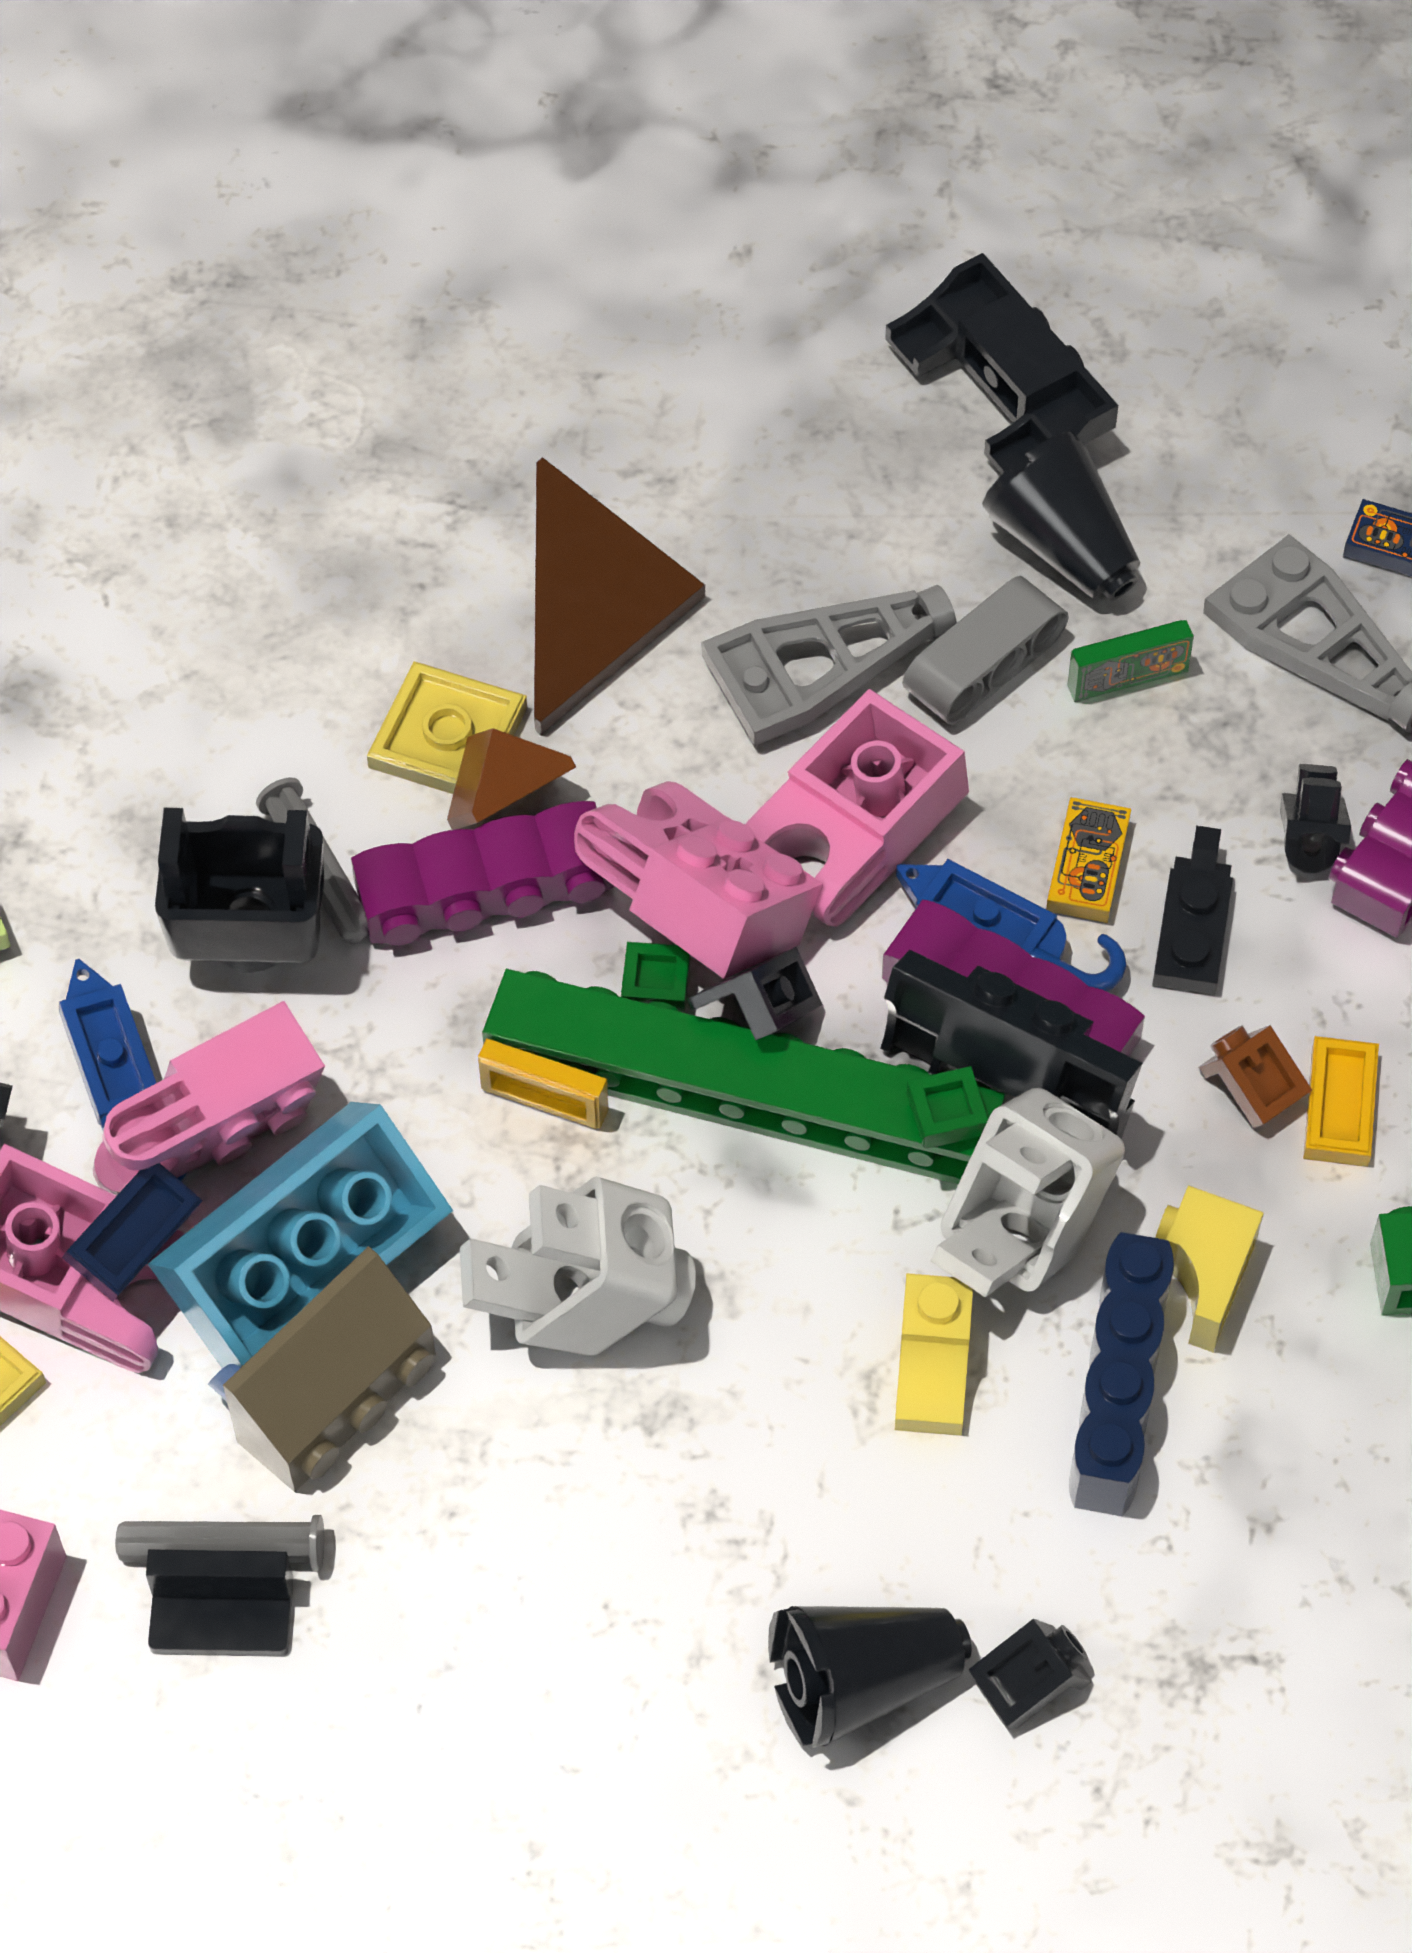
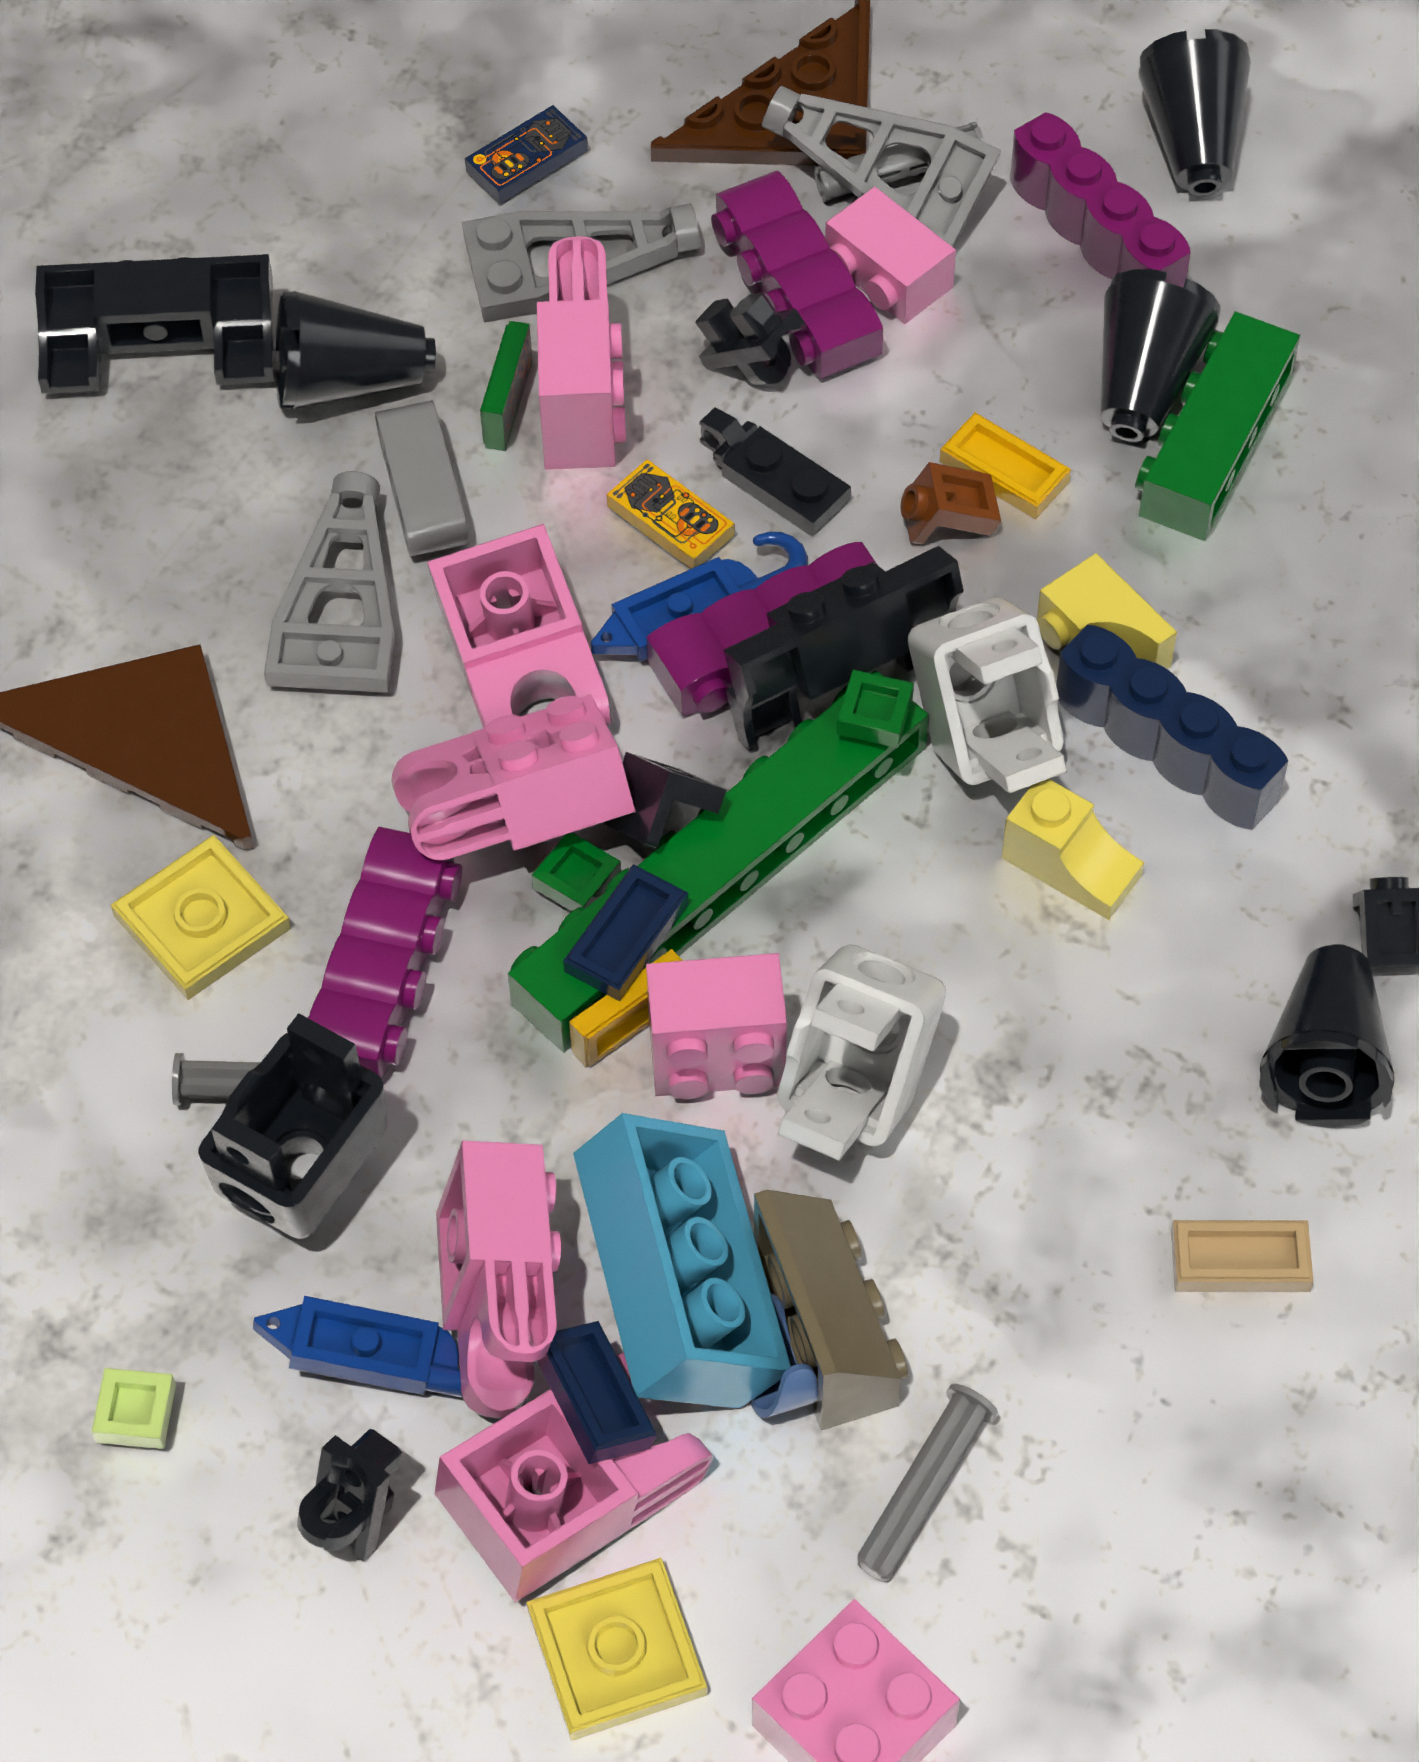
camera: 60 degrees left, 0 degrees up
black panel [146,1549,294,1656] -> none
dark orange slope [447,728,576,830] -> none
none -> bright pink brick [537,236,626,470]
none -> dark blue tile [563,864,689,1001]
none -> bright pink brick [646,953,787,1099]
none -> tan tile [1171,1220,1313,1292]

